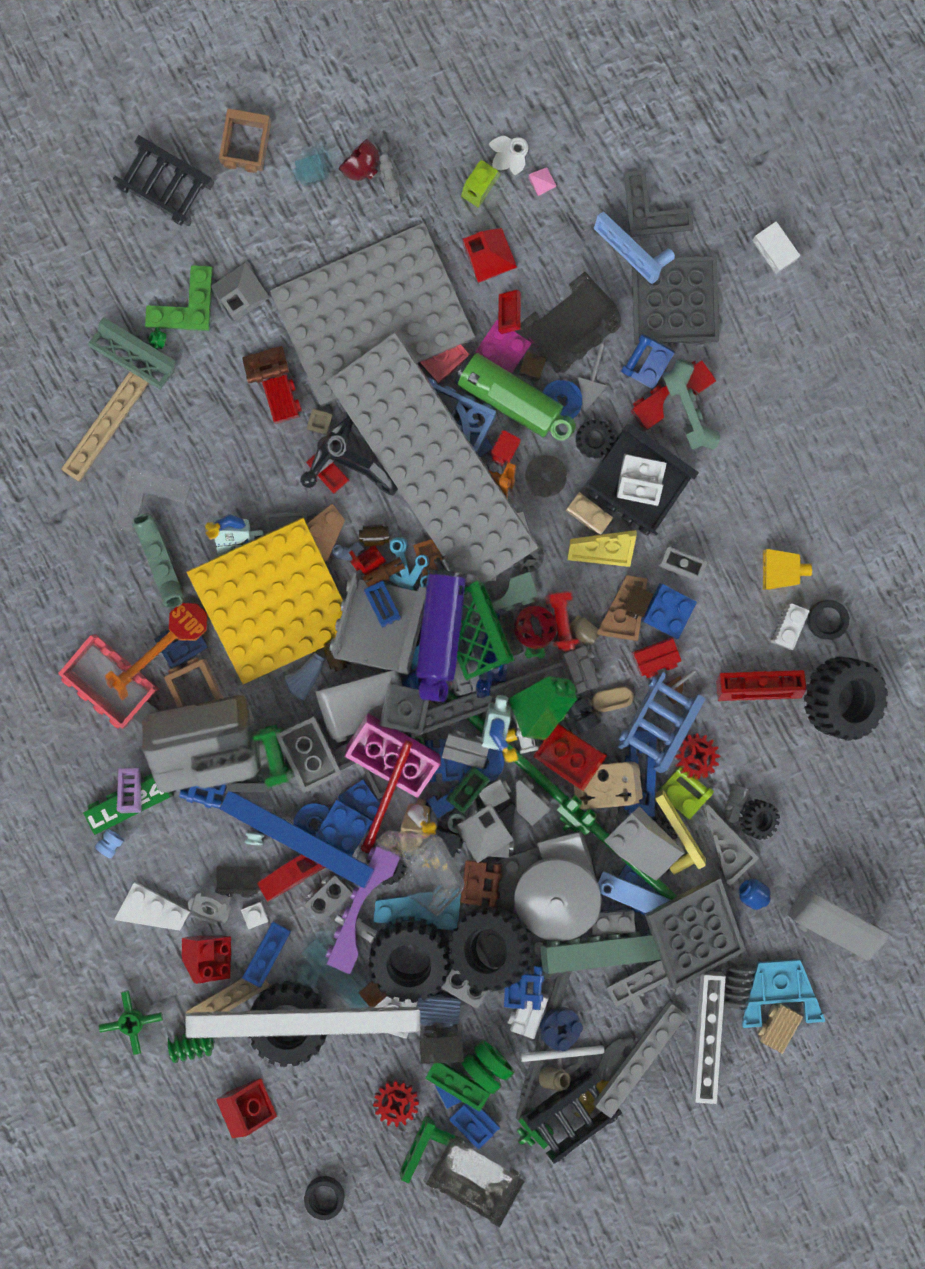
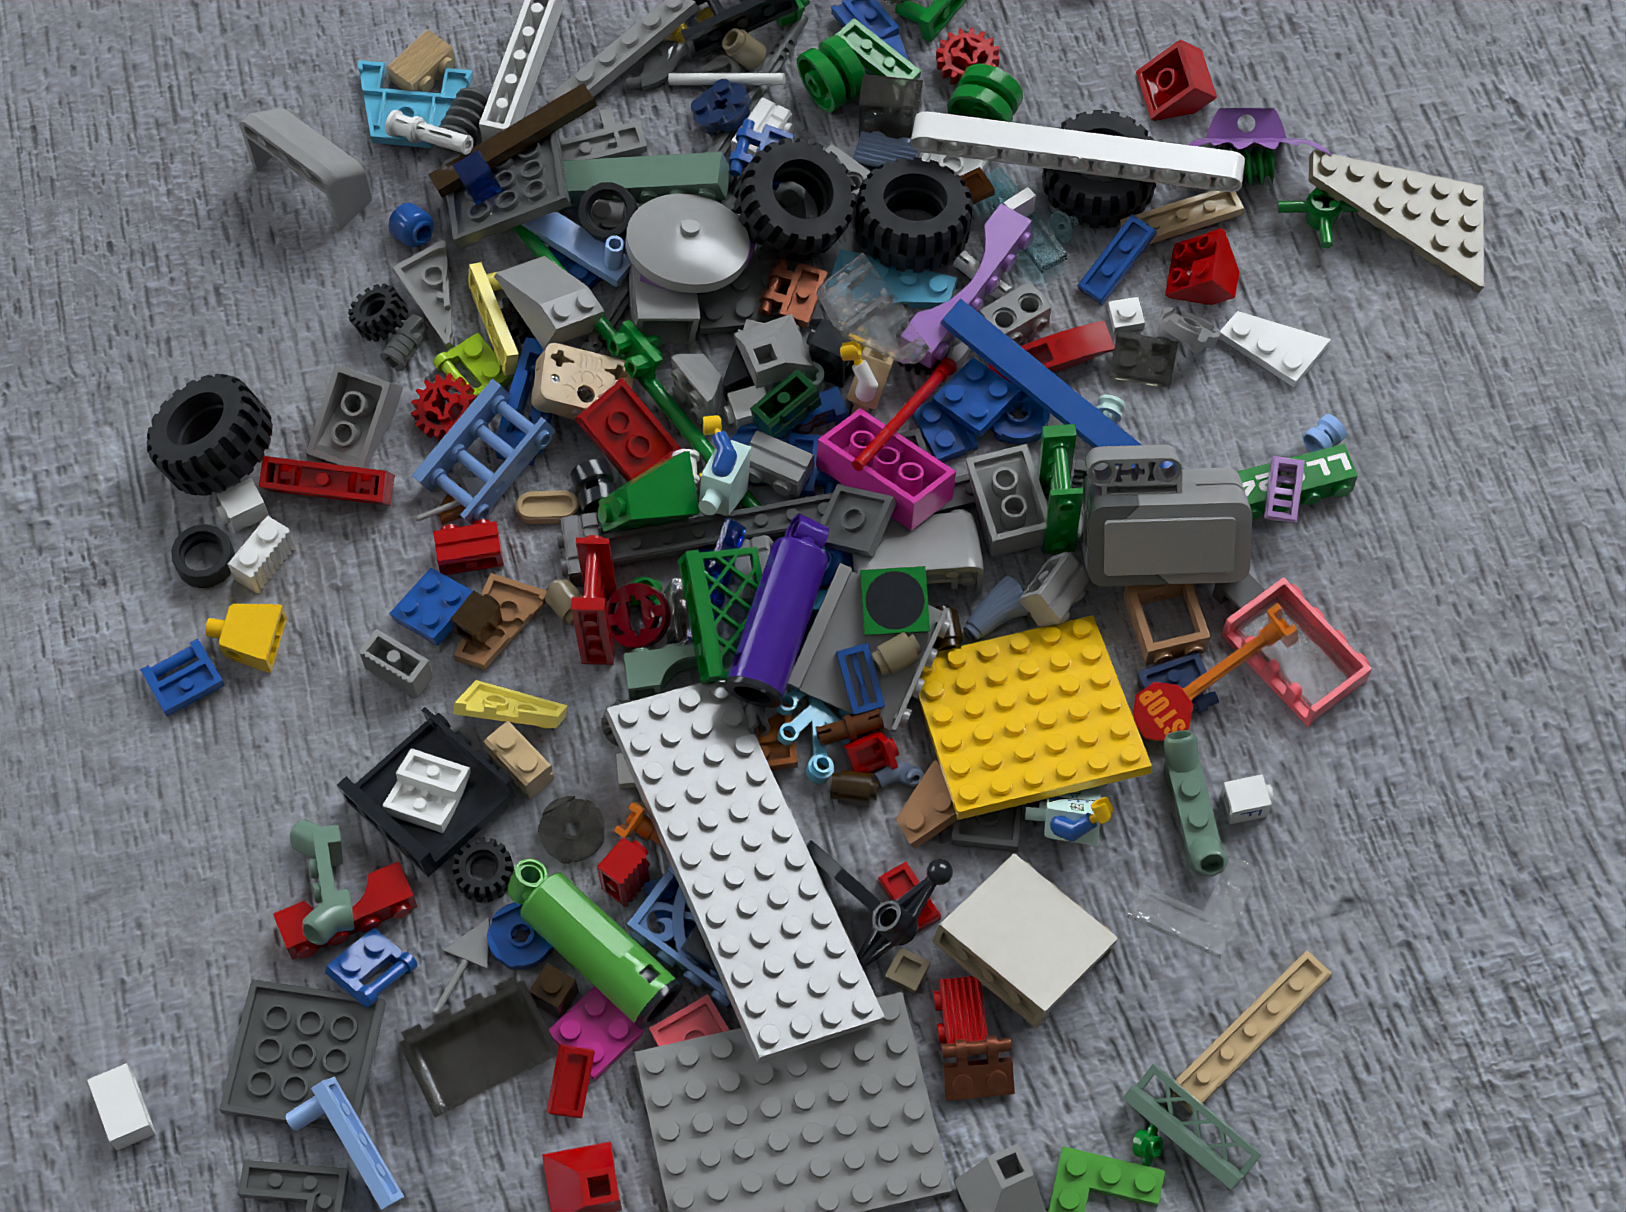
camera: 165 degrees left, 25 degrees down
none -> blue plate [140,638,225,716]
none -> white brick [216,478,269,533]
none -> light grey slope [306,364,404,468]
none -> white pin [385,110,474,155]
none -> dark brown tile [428,83,598,198]
none -> clear blue brick [452,150,502,205]
none -> black tyre [578,182,638,243]
none -> black tile [860,566,930,636]
none -> dark tan brick [871,632,922,677]
none -> panel [932,853,1118,1028]
none -> green wheel [947,64,1023,122]
none -> white tile [1004,187,1036,217]
none -> light grey brick [1019,552,1090,627]
none -> medium lavender piece [1189,108,1332,156]
none -> white brick [1220,774,1274,825]
none -> wing [1308,150,1484,293]

